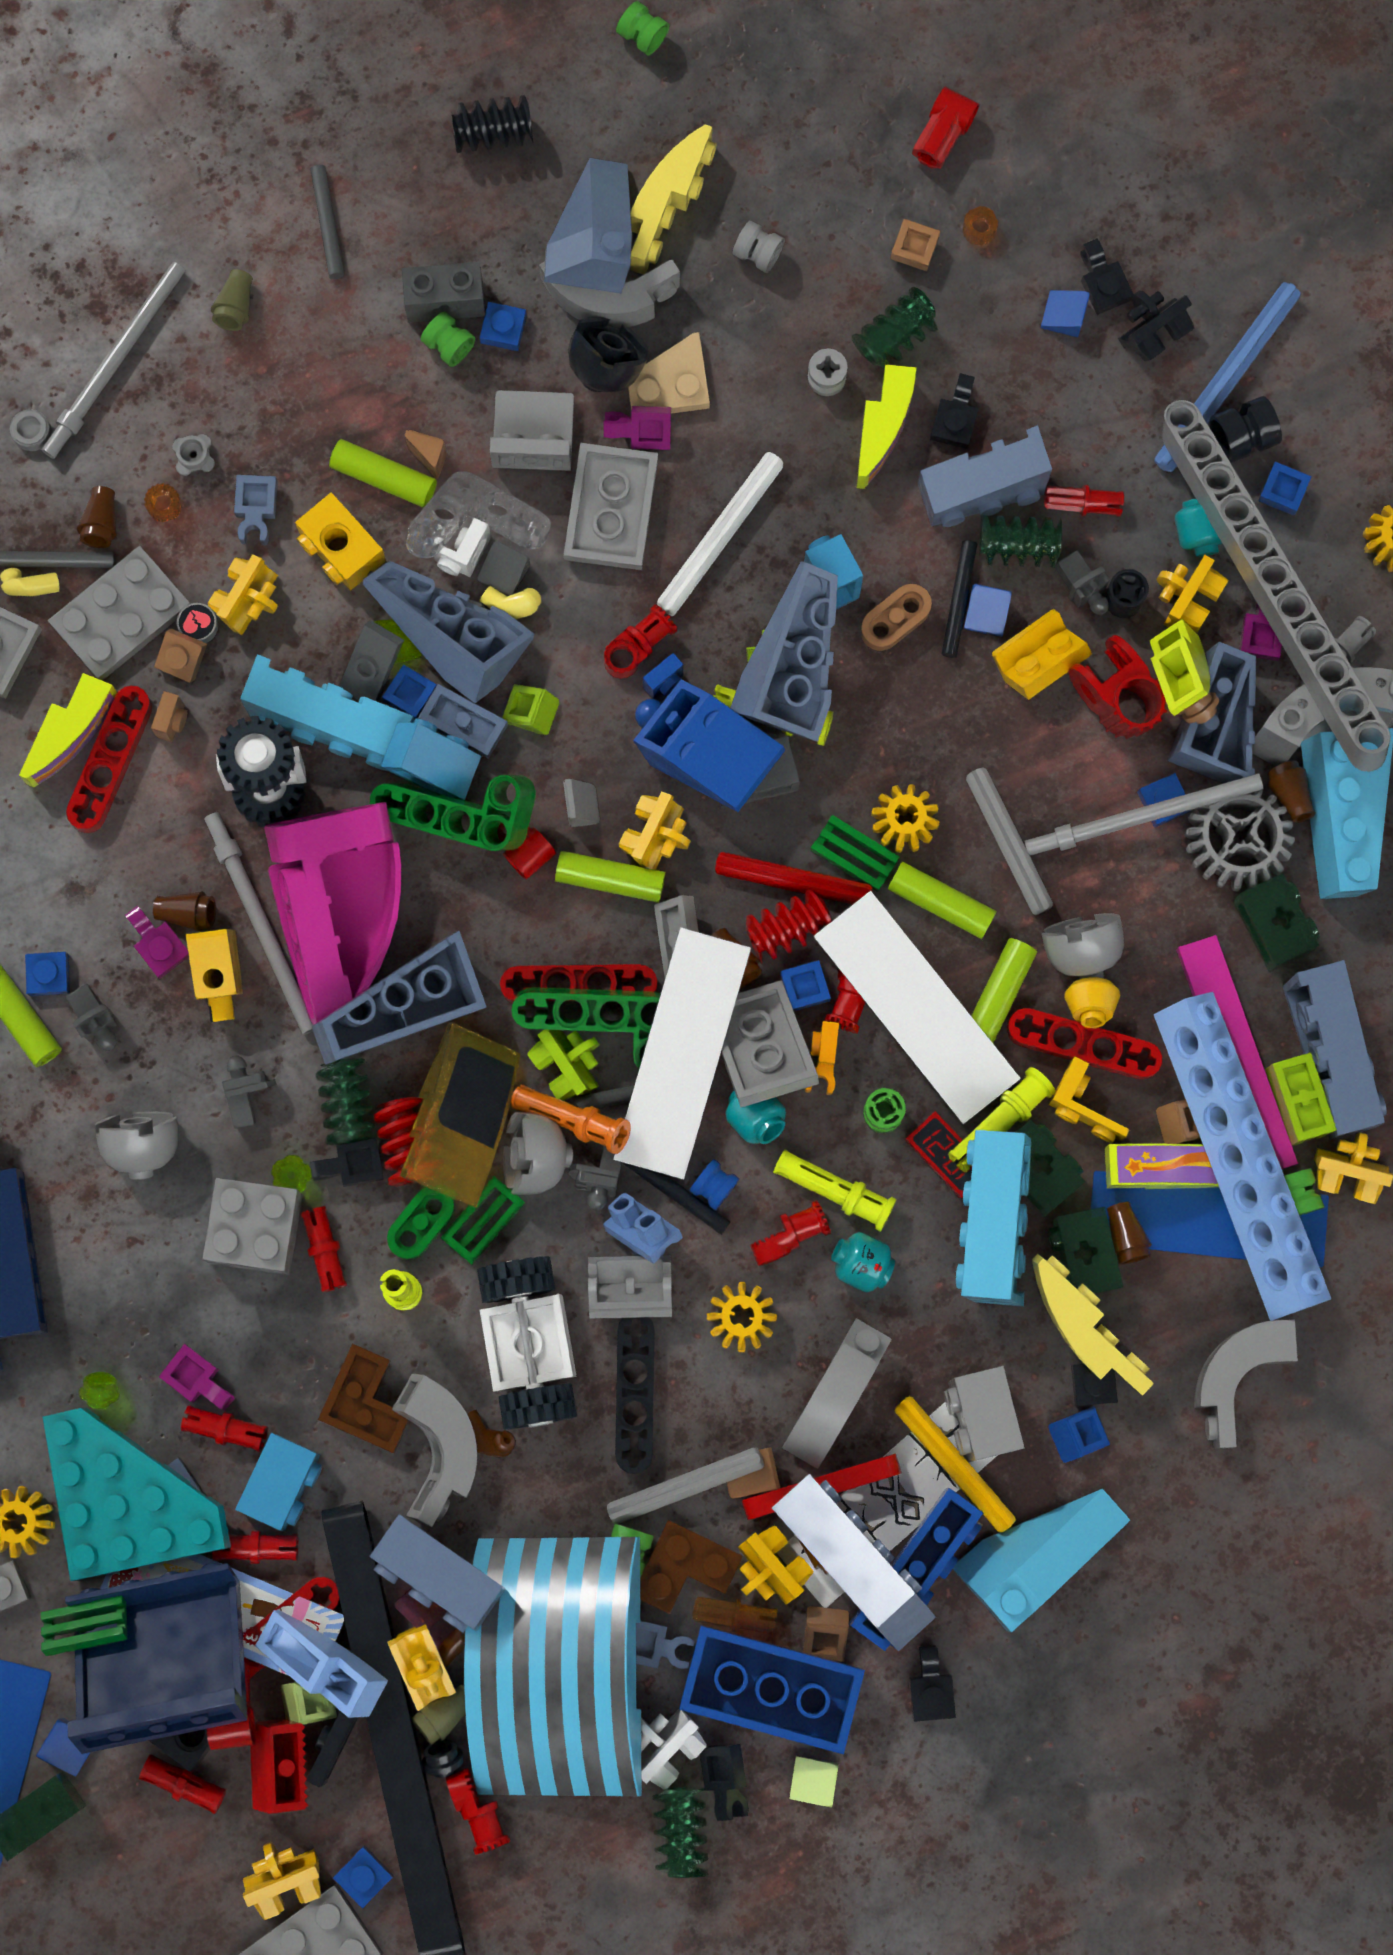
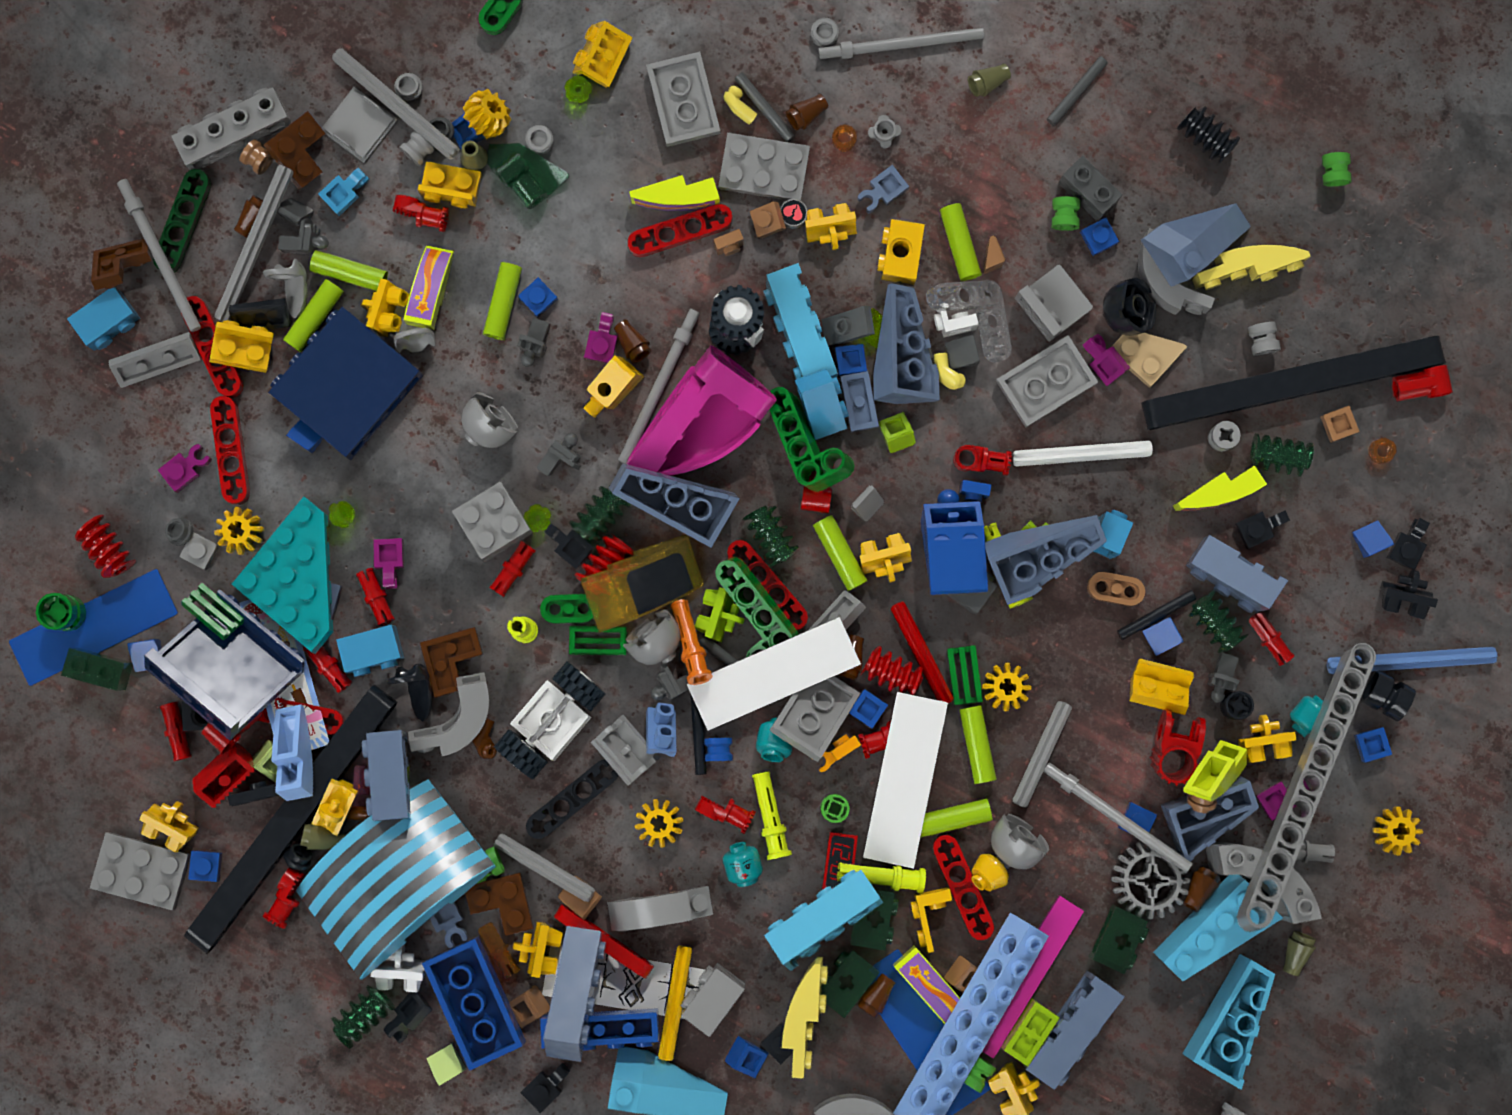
camera: 50 degrees right, 5 degrees up
none -> black piece [386,664,433,722]
none -> clear green piece [742,505,799,568]
none -> black beam [1141,336,1446,430]

